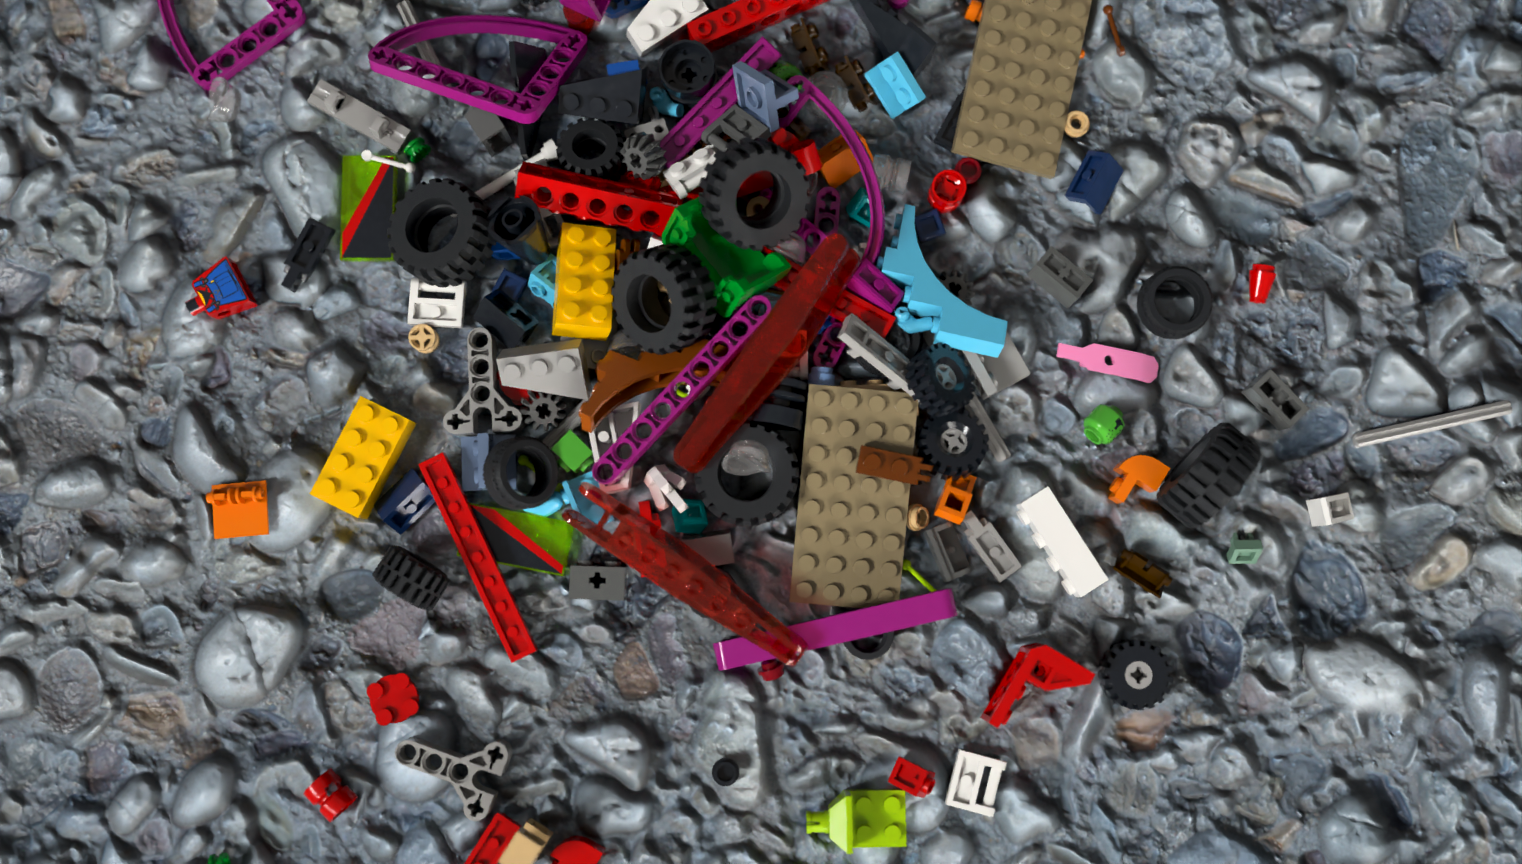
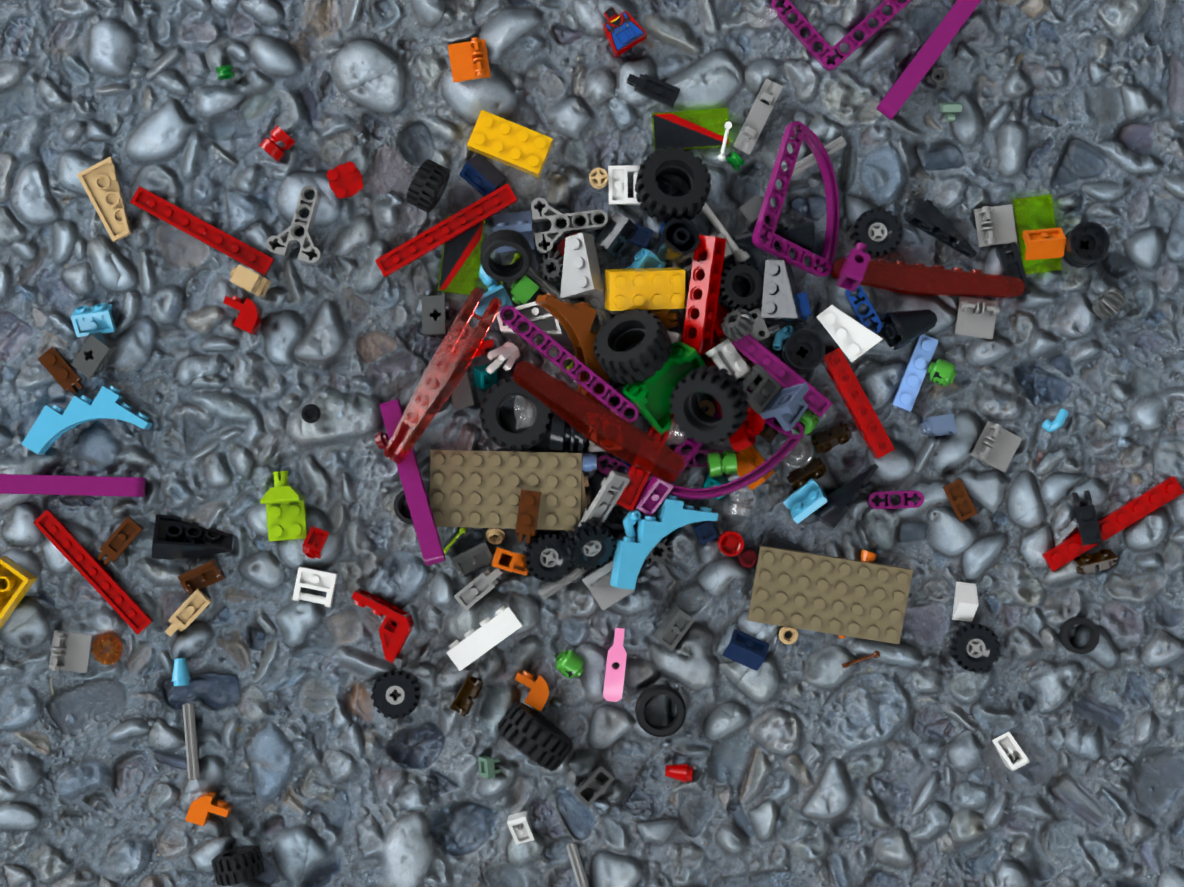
camera: 90 degrees right, 5 degrees up
none -> bright green wheel [707,450,738,478]

